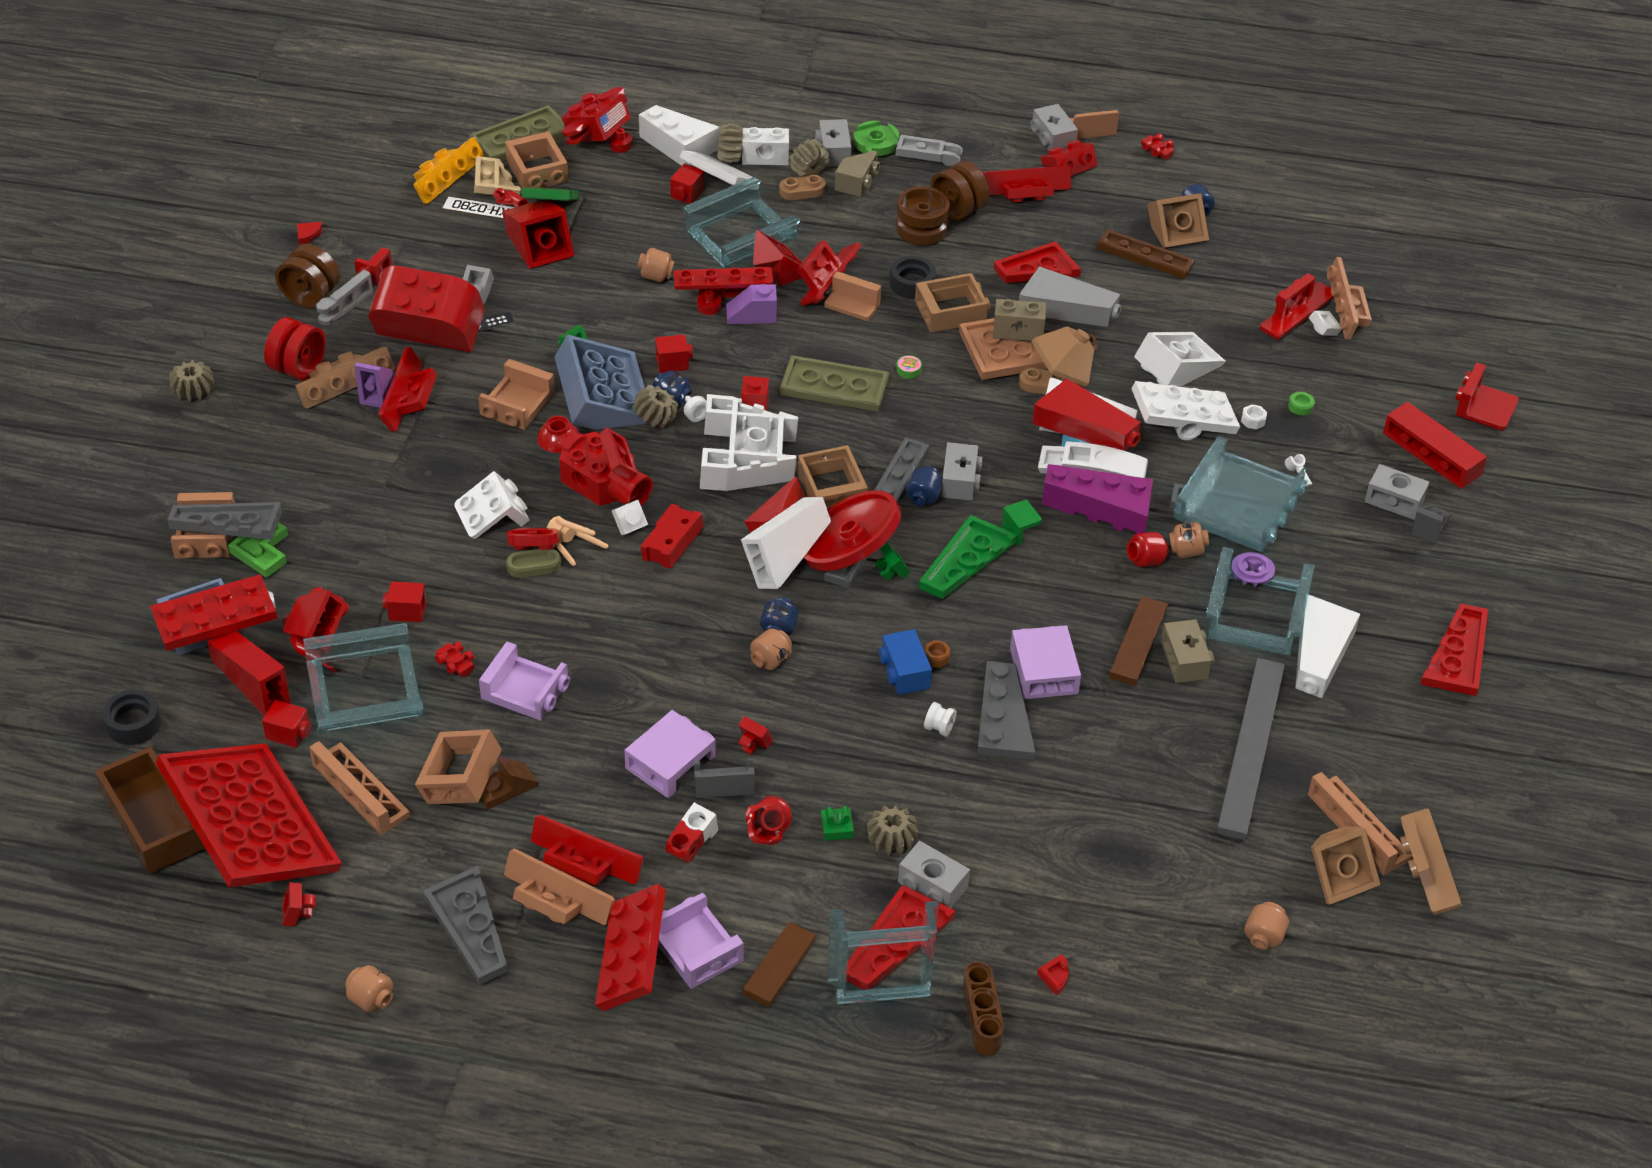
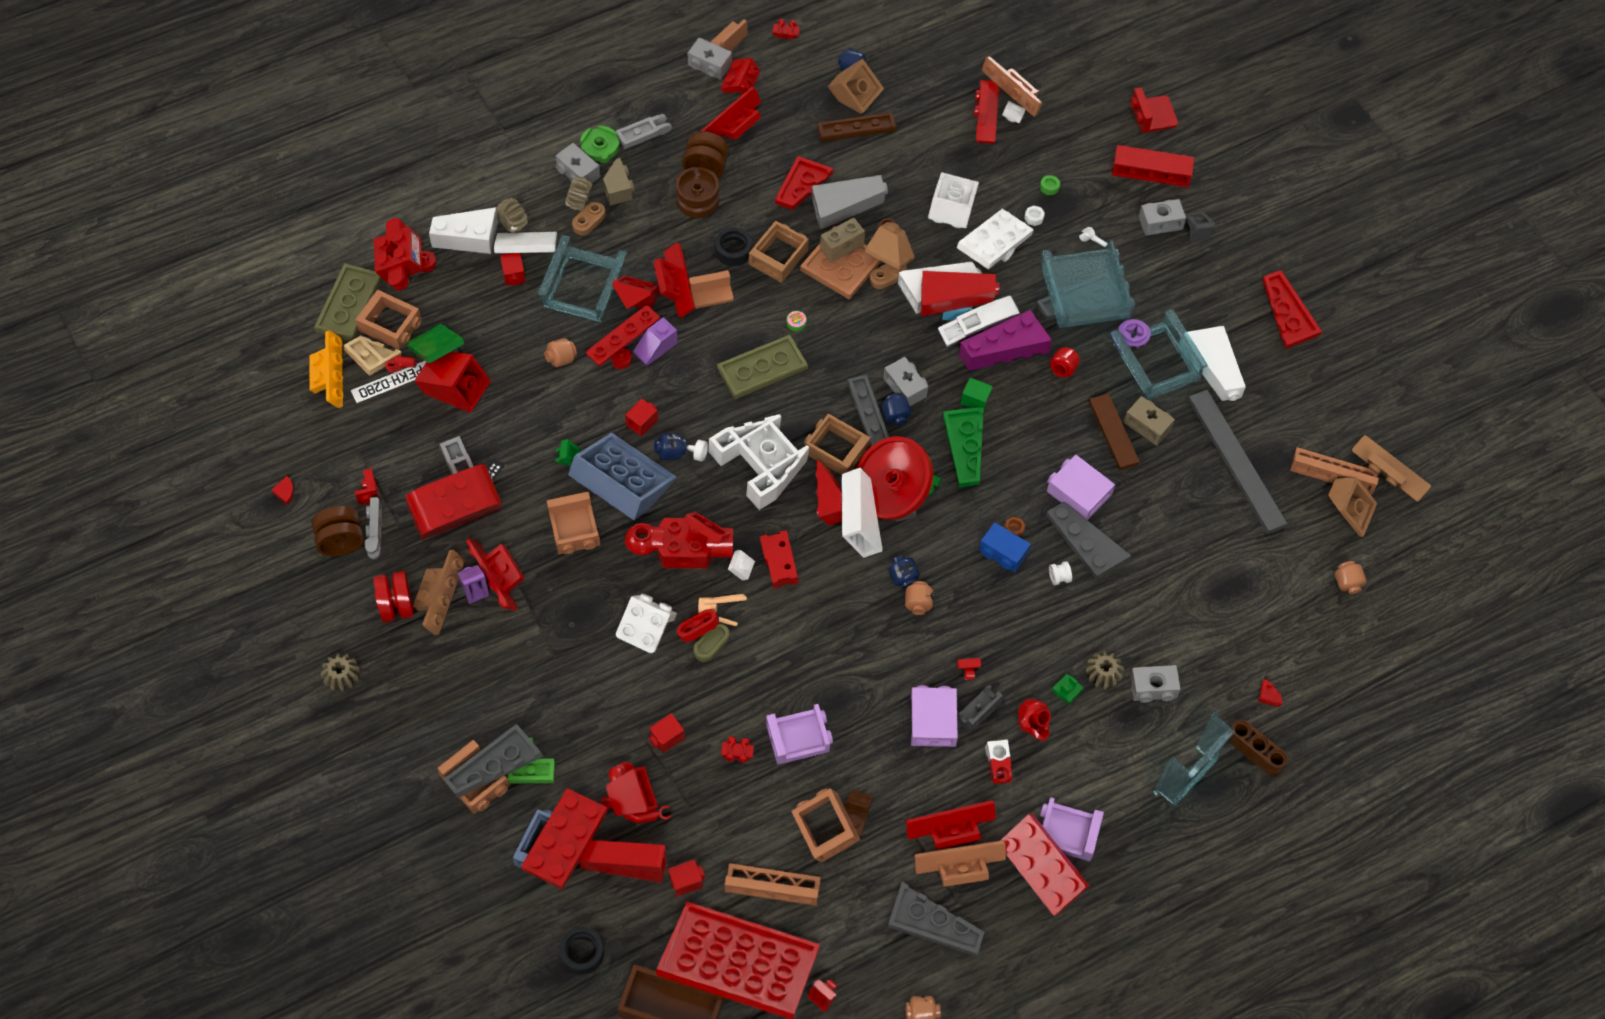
camera: 40 degrees left, 15 degrees up
clear light blue piece [303,623,423,735] -> none
dark tan gear [633,385,678,428] -> none
red brick [741,376,769,411] -> none
white brick [742,127,789,165] -> none
reddish brown tile [743,922,816,1008] -> none
red wing [841,885,956,992] -> none
nougat head [1169,522,1210,559] -> none

